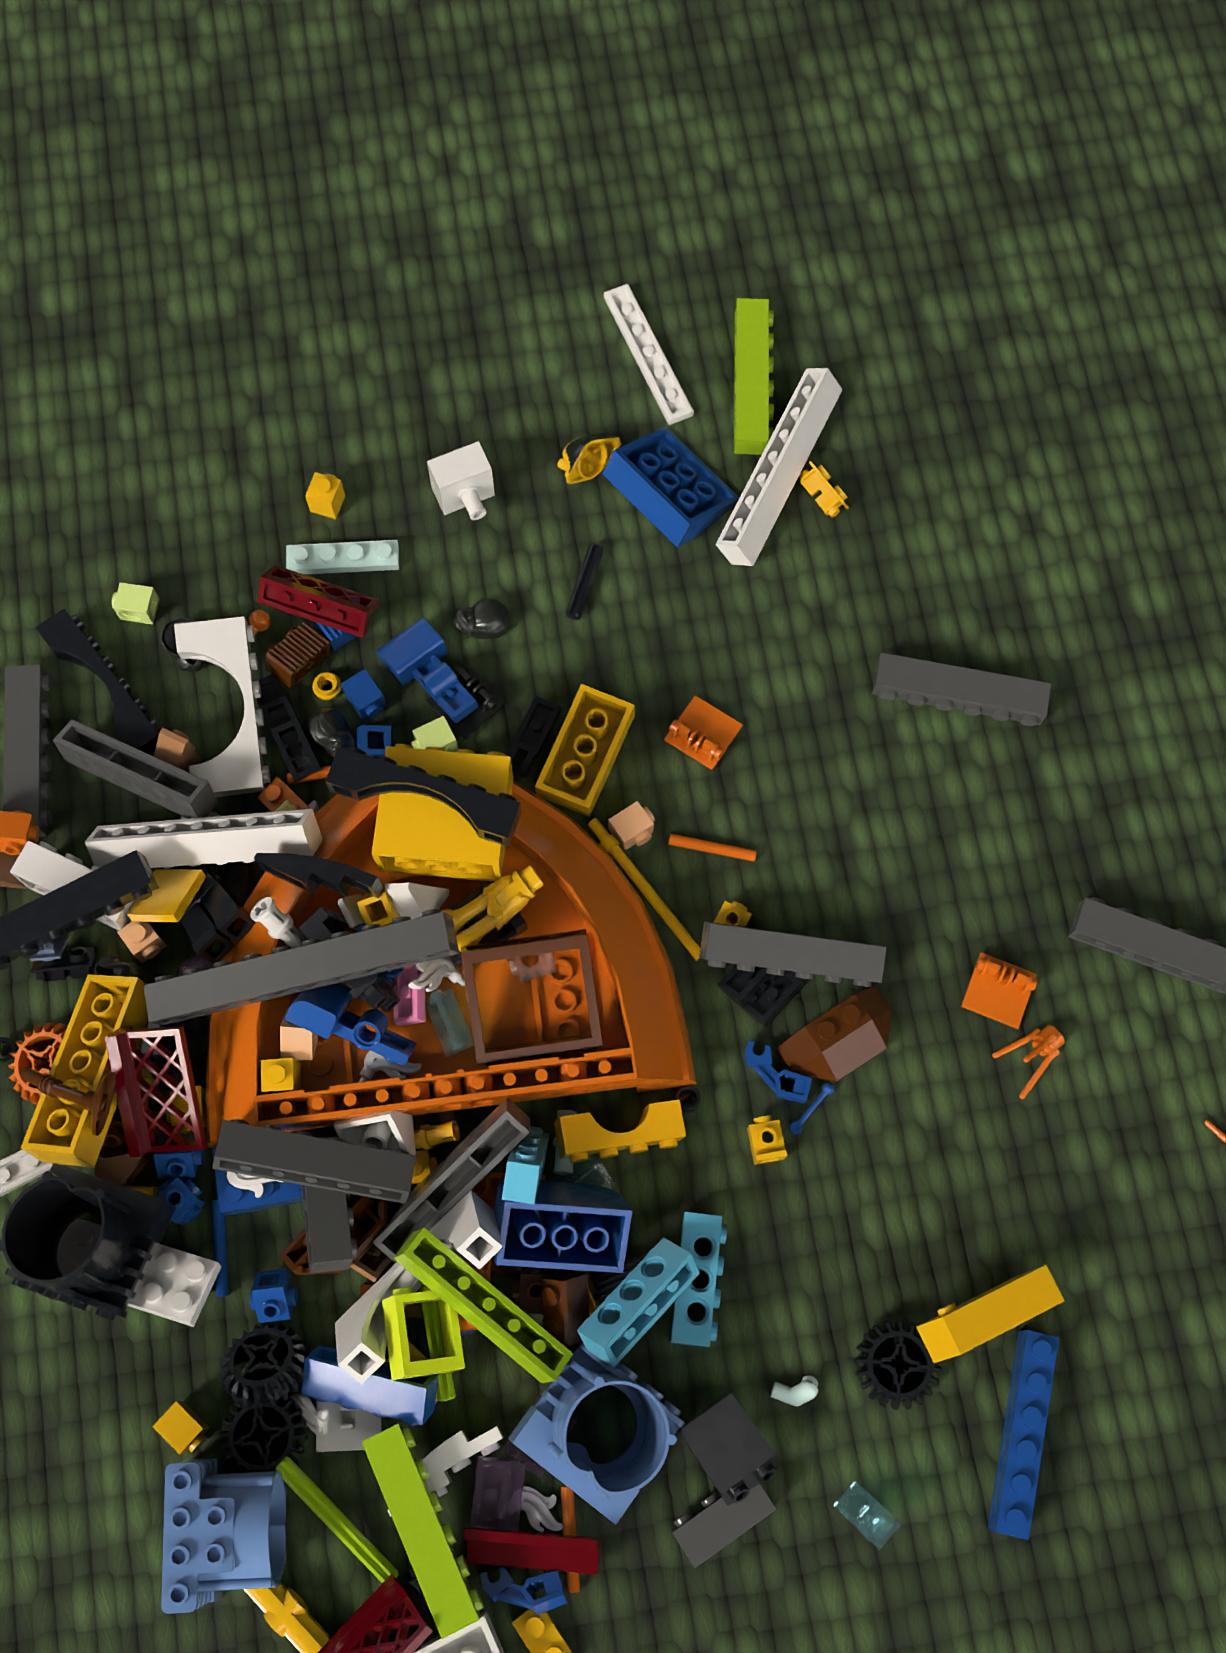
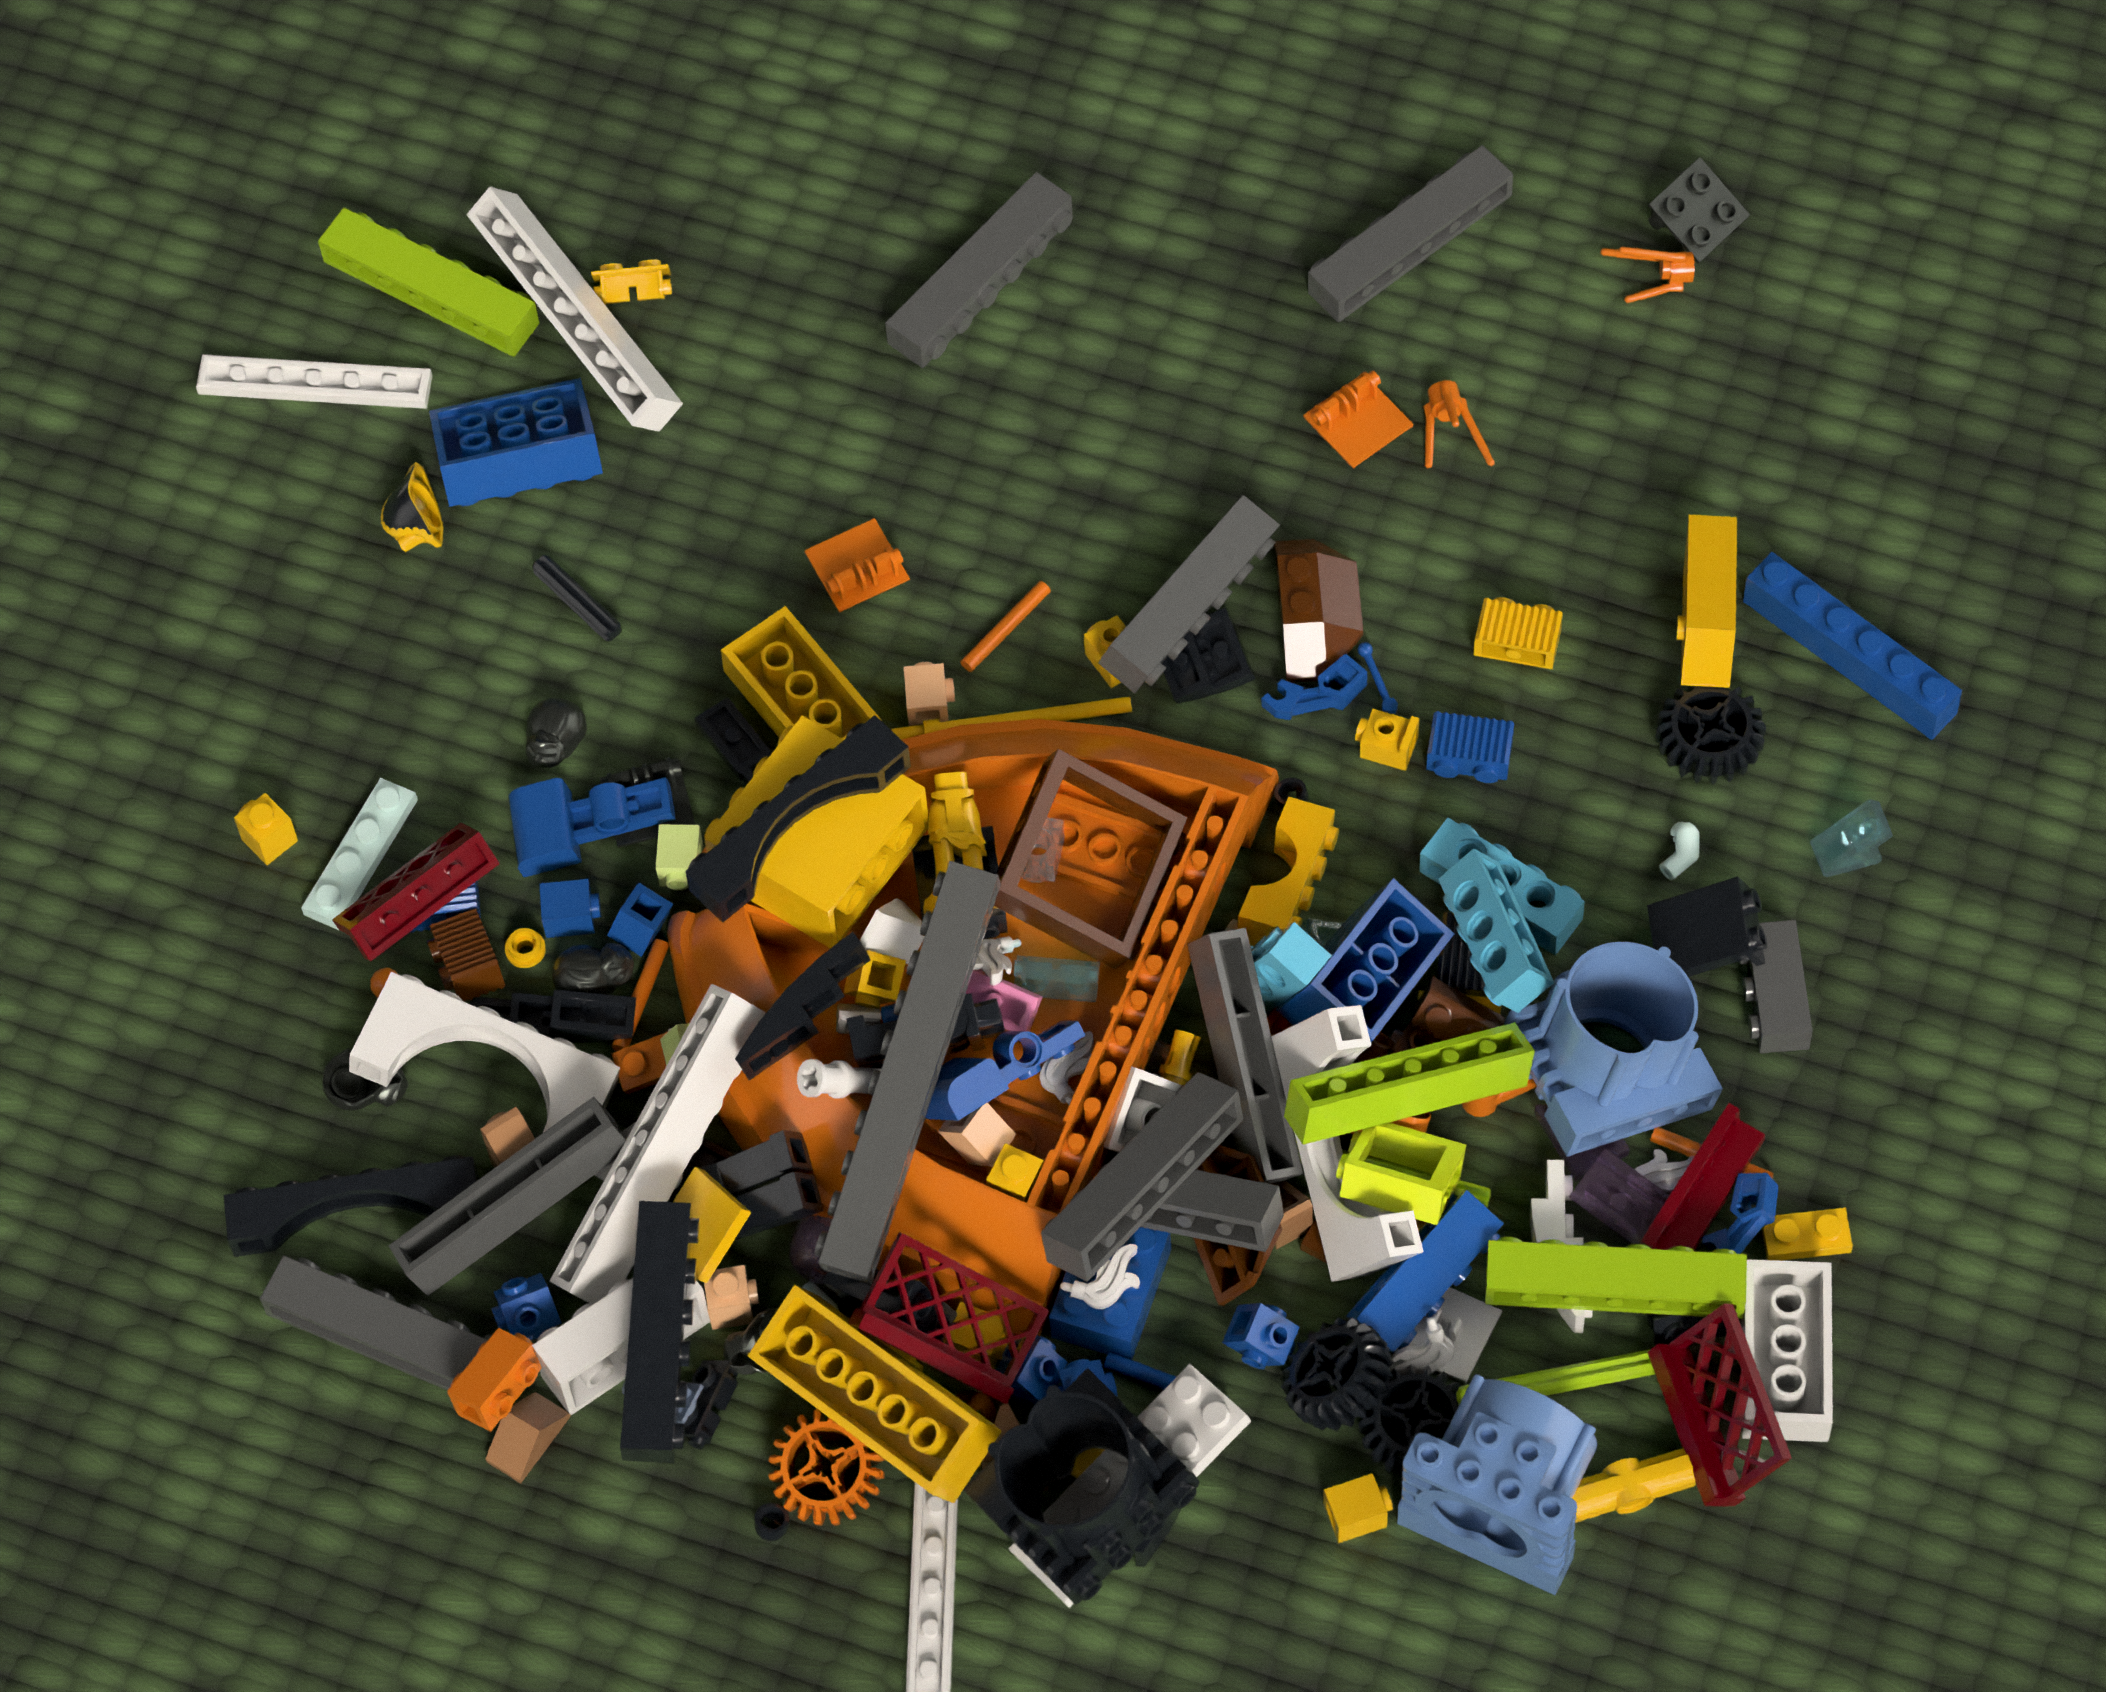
camera: 55 degrees left, 10 degrees down
reddish brown dish [21,1067,116,1136] -> none
yellowish green brick [112,582,160,624] -> none
white brick [427,441,495,520] -> none
none -> blue brick [491,1273,561,1340]
none -> blue brick [1427,711,1514,783]
none -> yellow brick [1474,597,1563,670]

